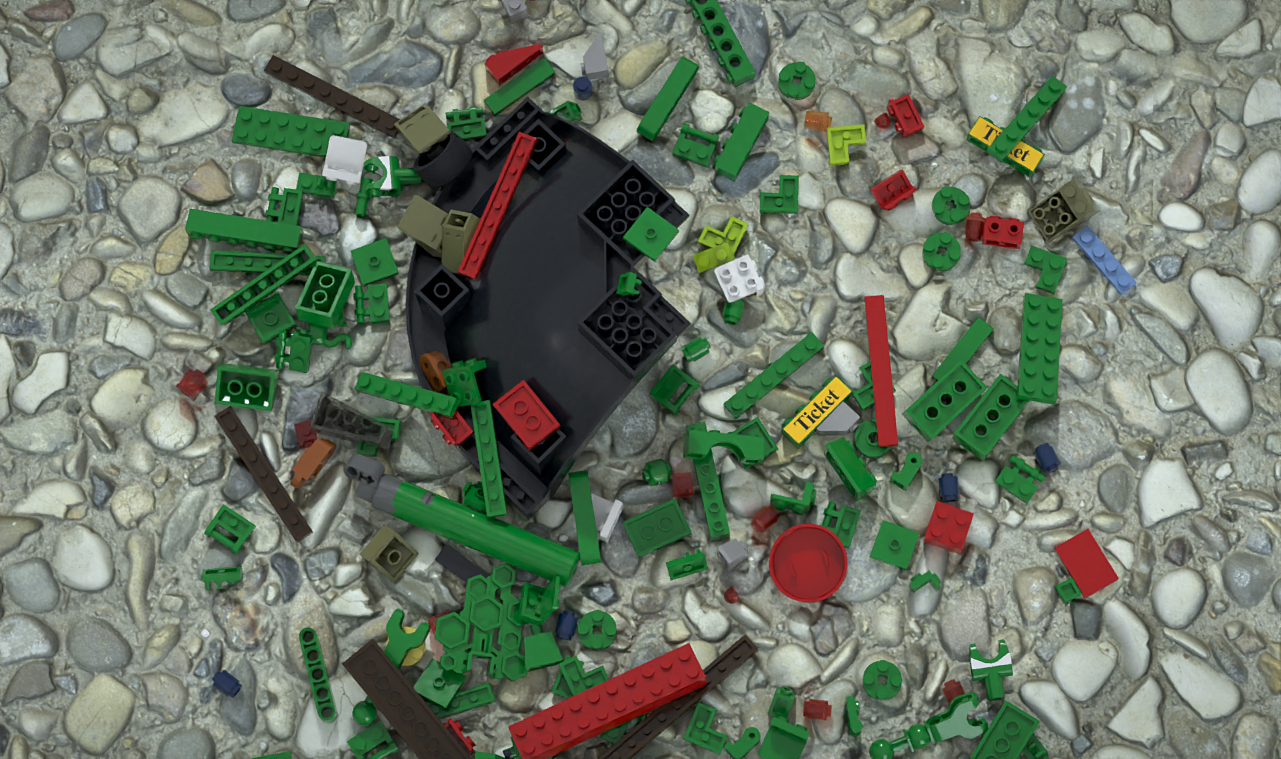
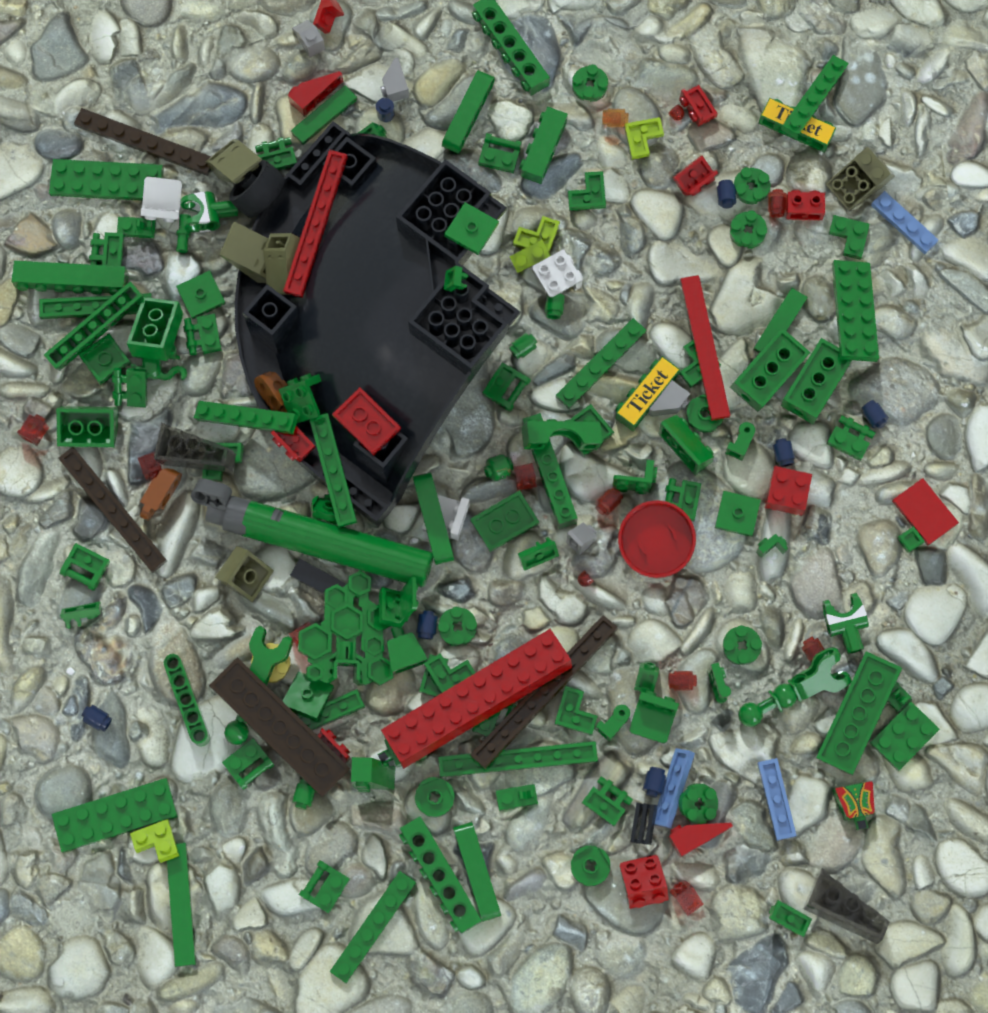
camera: 10 degrees left, 0 degrees up
none -> dark blue brick [717,179,736,209]

